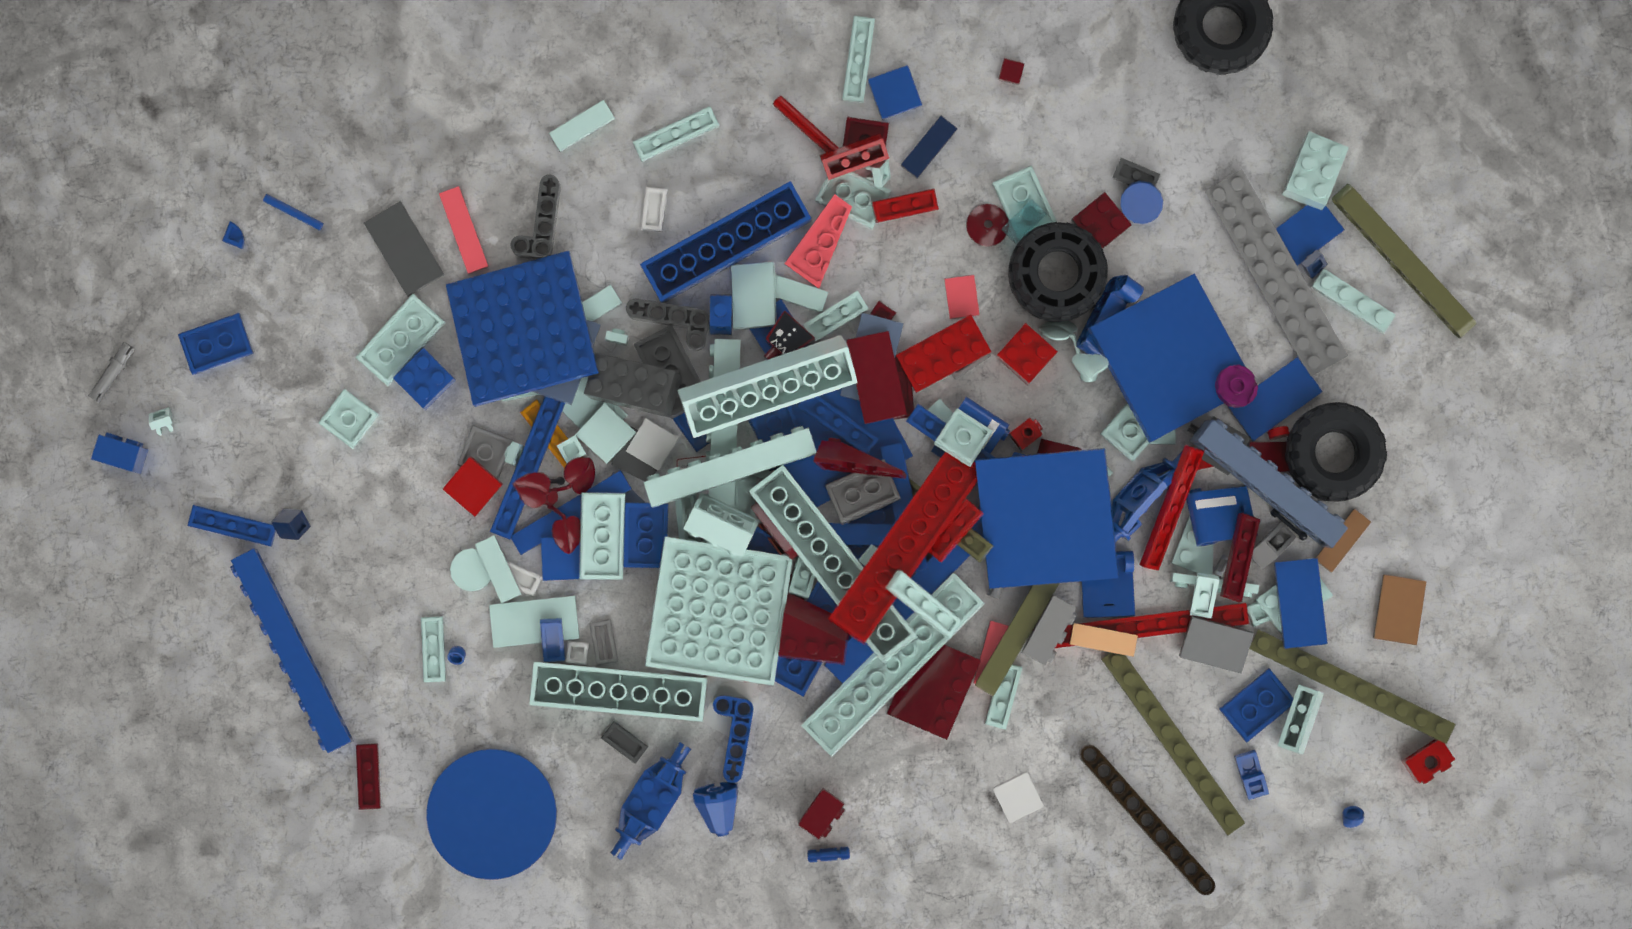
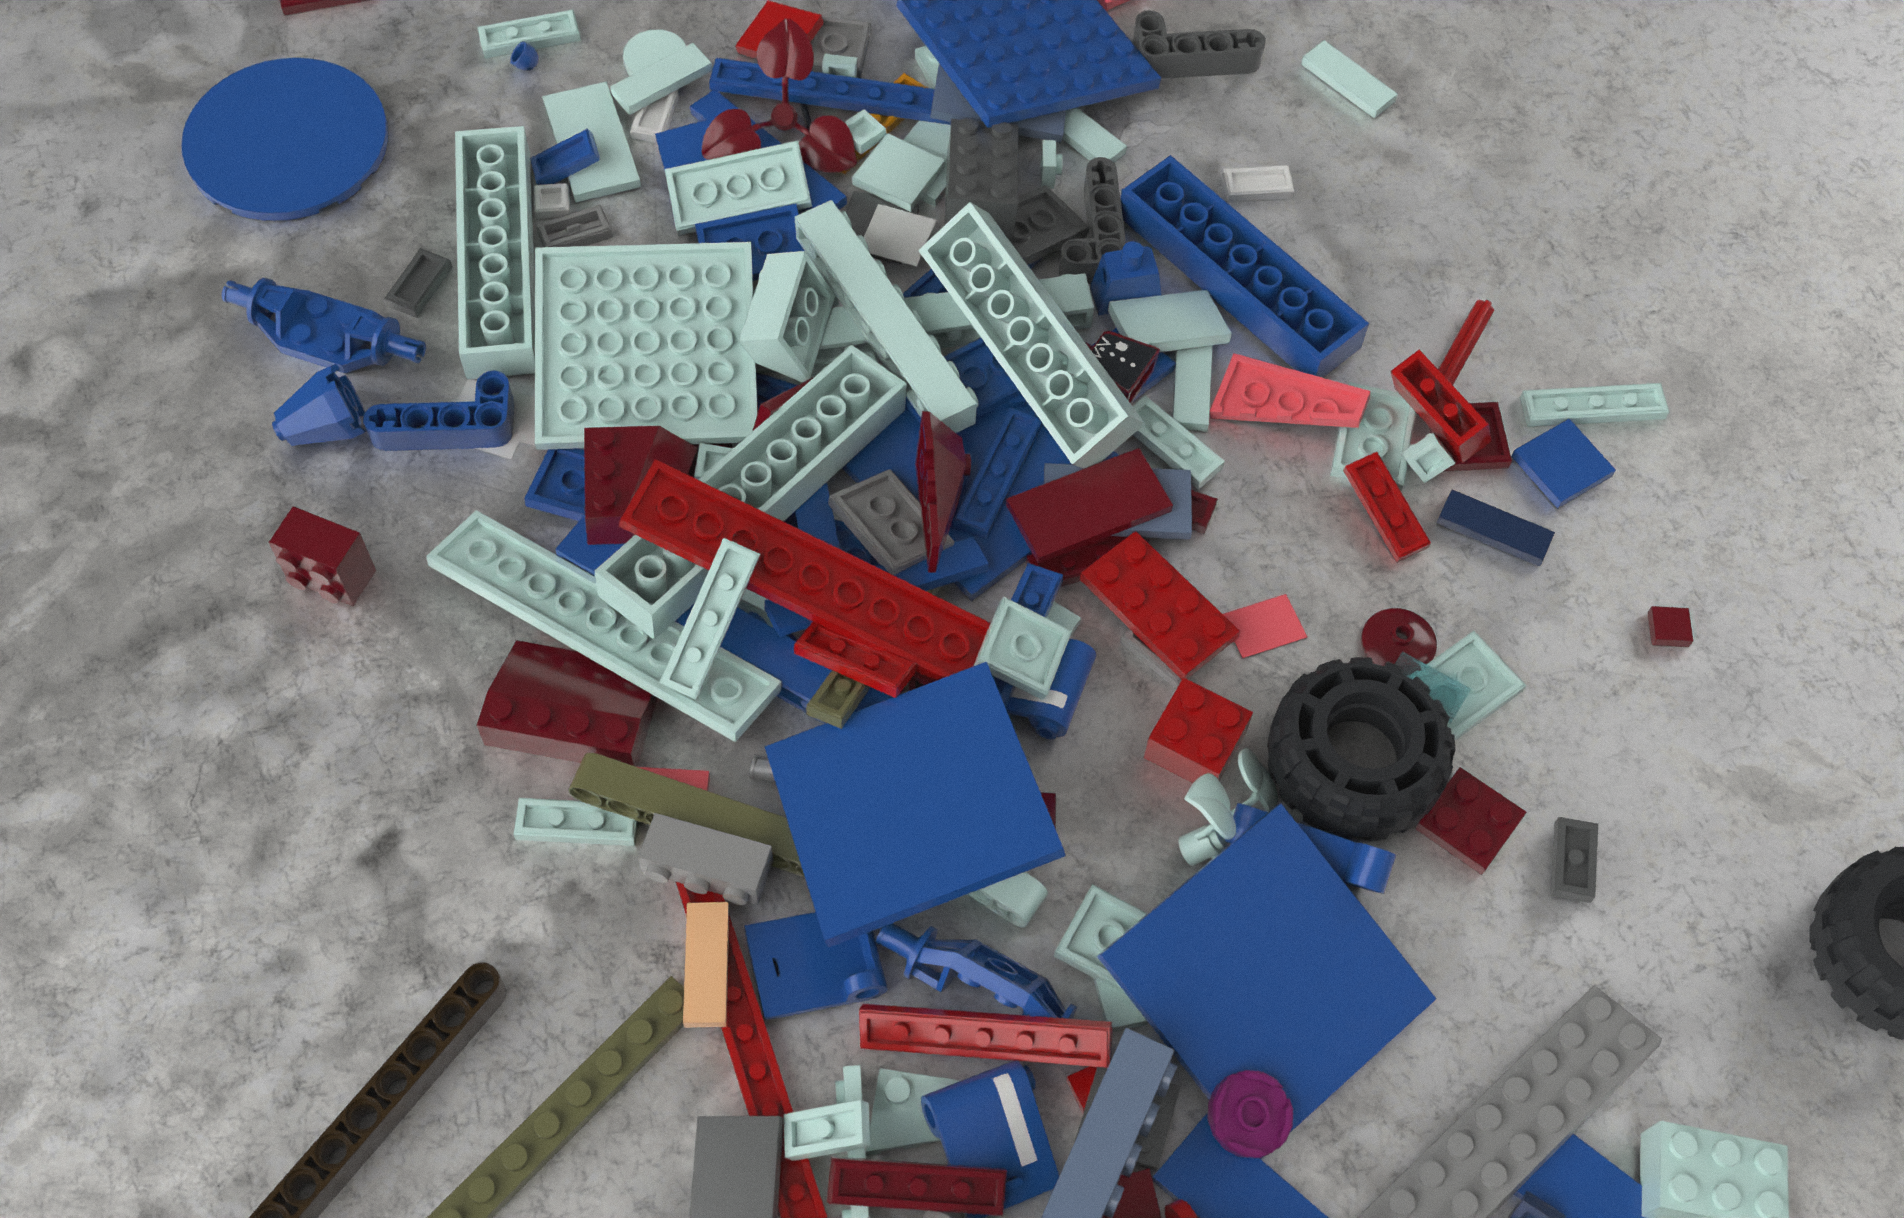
camera: 80 degrees right, 25 degrees down
light aqua tile [633,106,719,162] -> none
blue axle [807,847,850,863] -> none
white sticker [993,772,1044,823] -> none
red brick [1008,418,1043,451] -> none
blue tile [1120,181,1164,224] -> none

